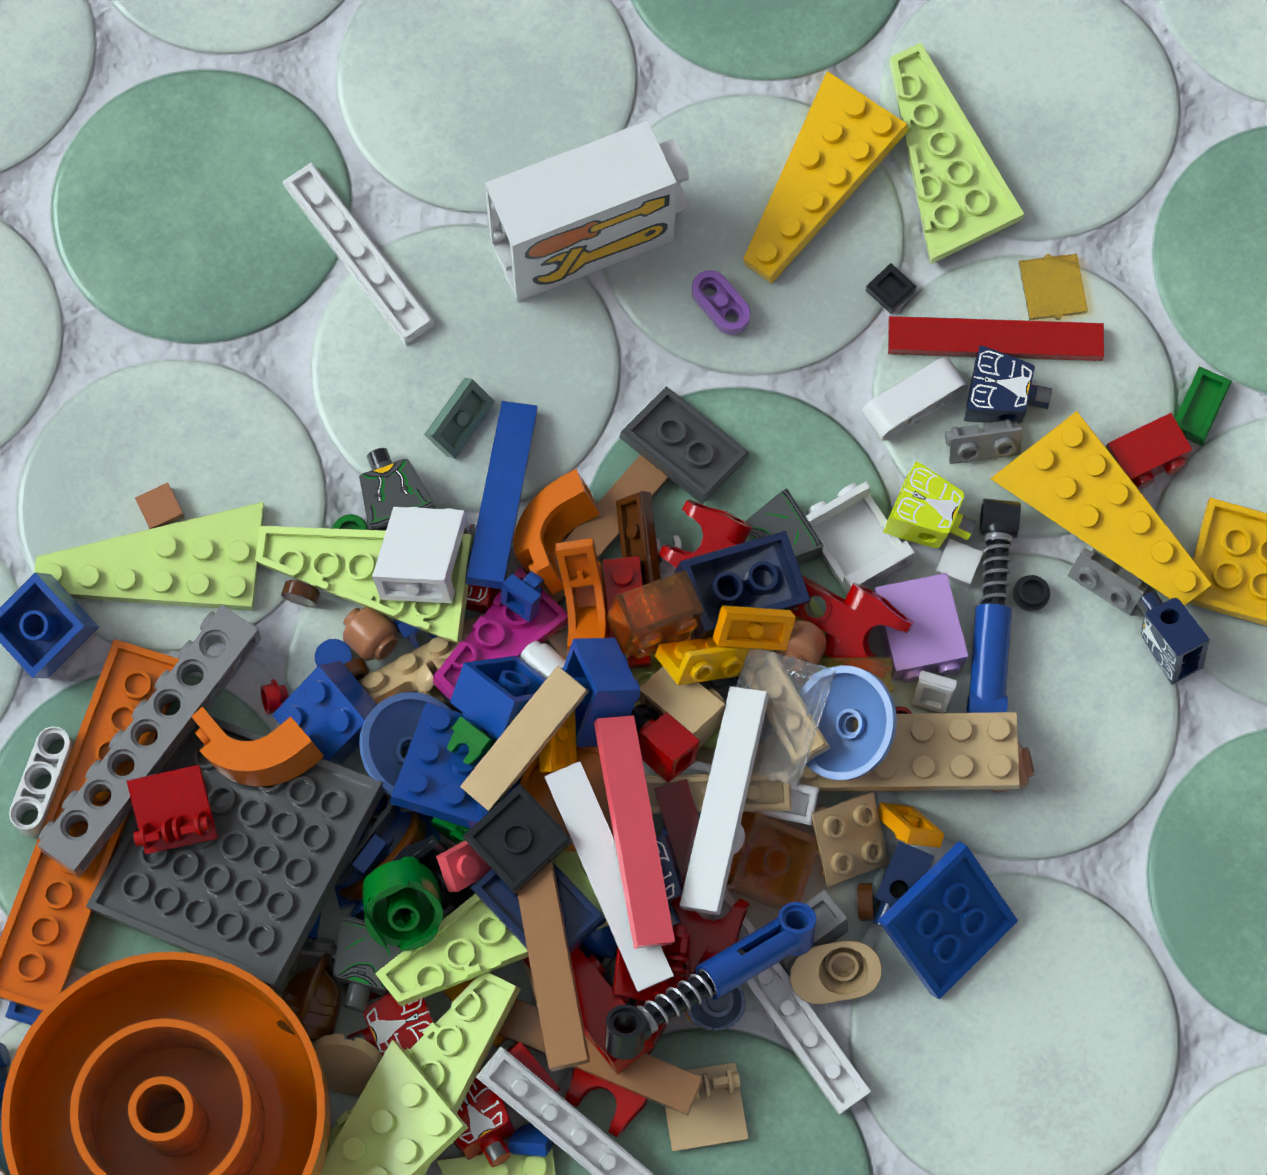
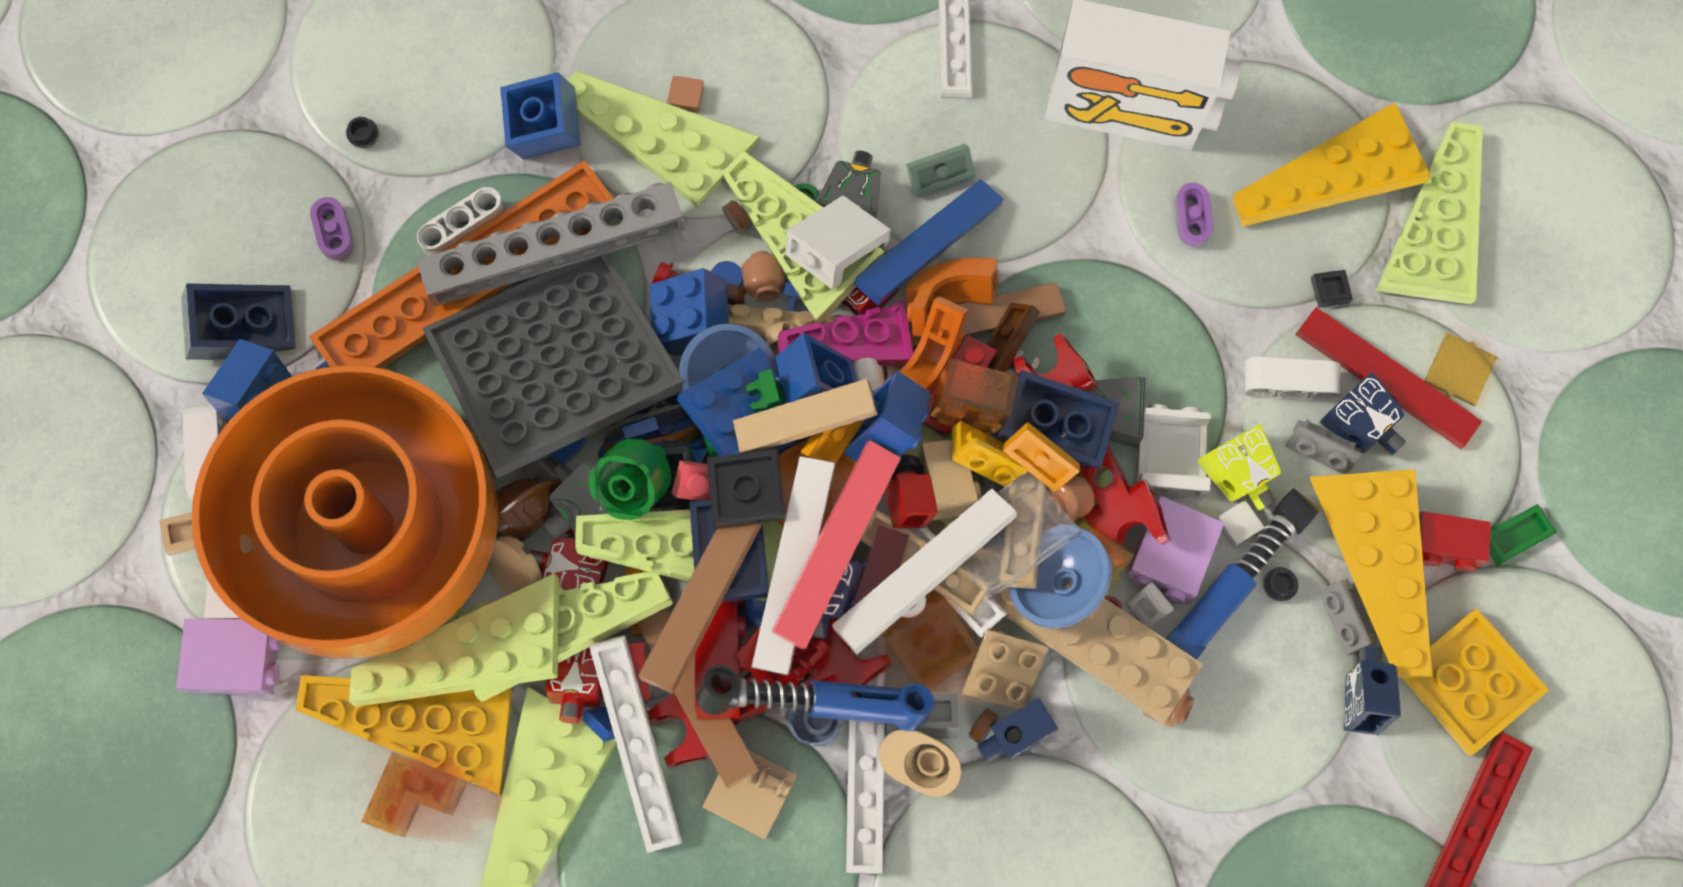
camera: 35 degrees right, 0 degrees up
red hinge [126,764,218,854] -> none
orange arch [191,707,324,787] -> none
blue tile [500,571,544,623] -> none
dark grey tile [619,386,749,504] -> none
light orange plate [878,802,944,848] -> none
blue plate [878,841,1018,999] -> none

